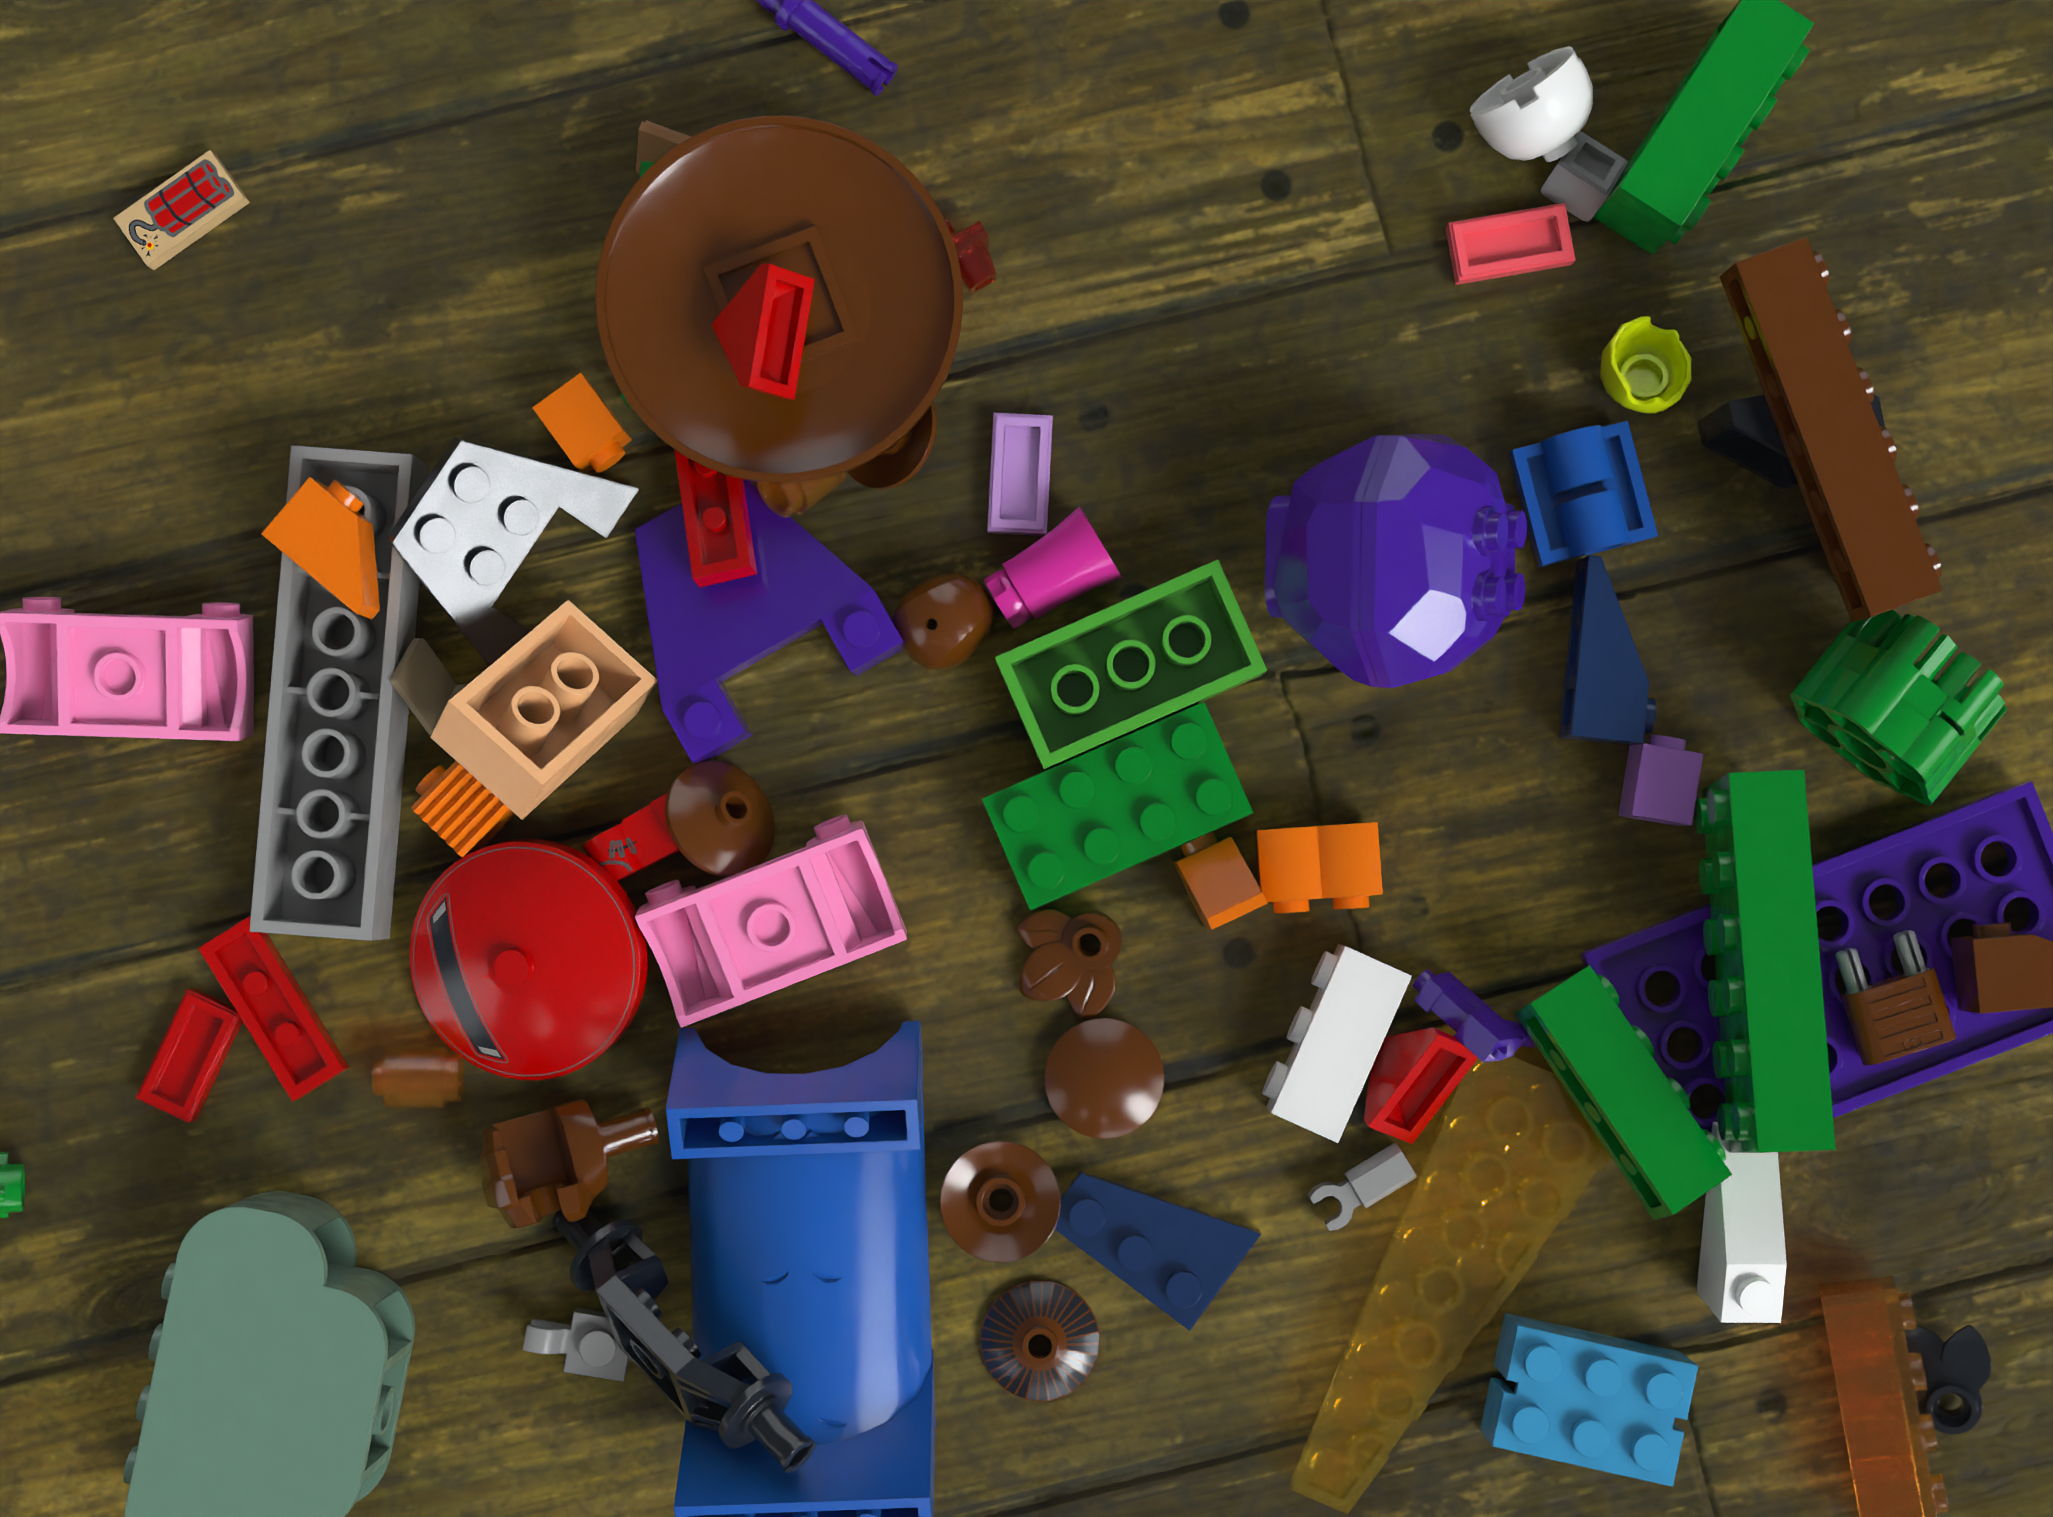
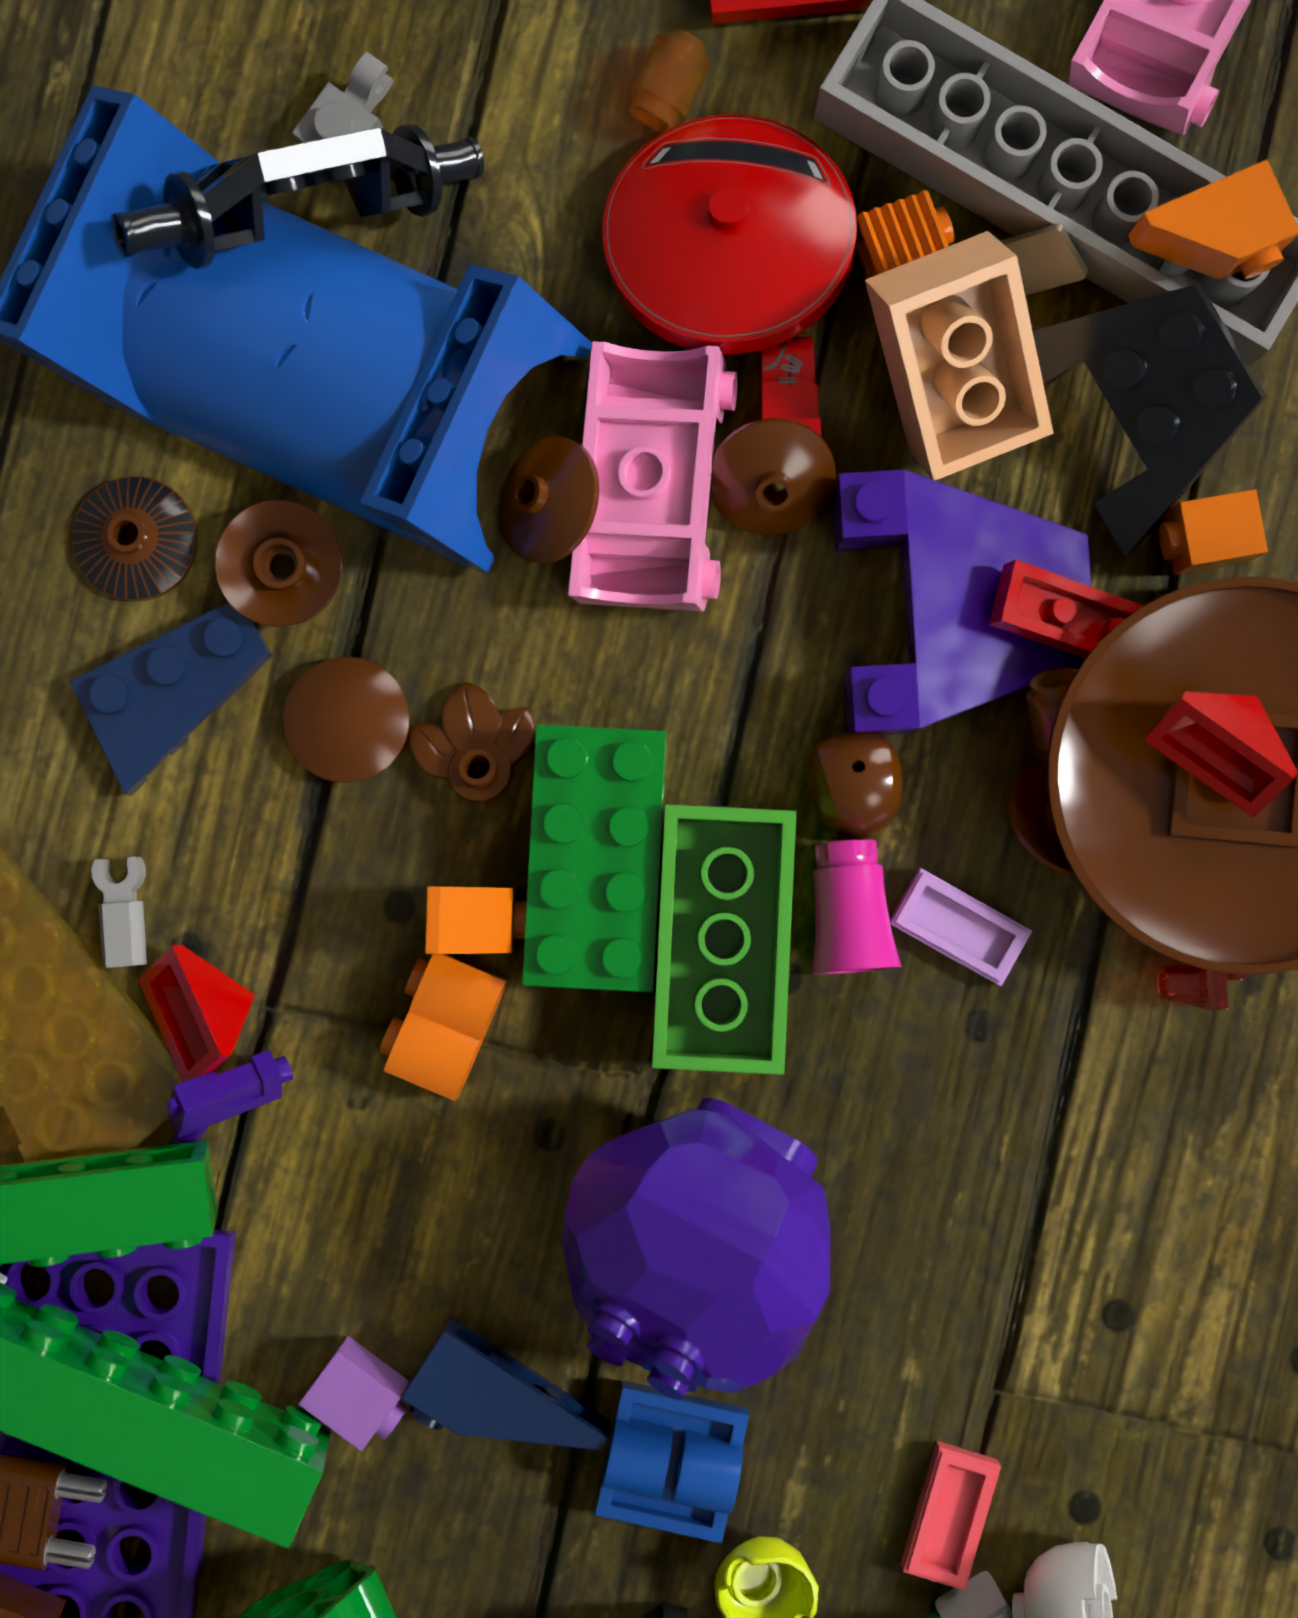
camera: 115 degrees right, 0 degrees up
reddish brown piece [480,1099,659,1229] -> none
white brick [1262,944,1412,1143] -> none
none -> reddish brown dish [500,436,599,564]

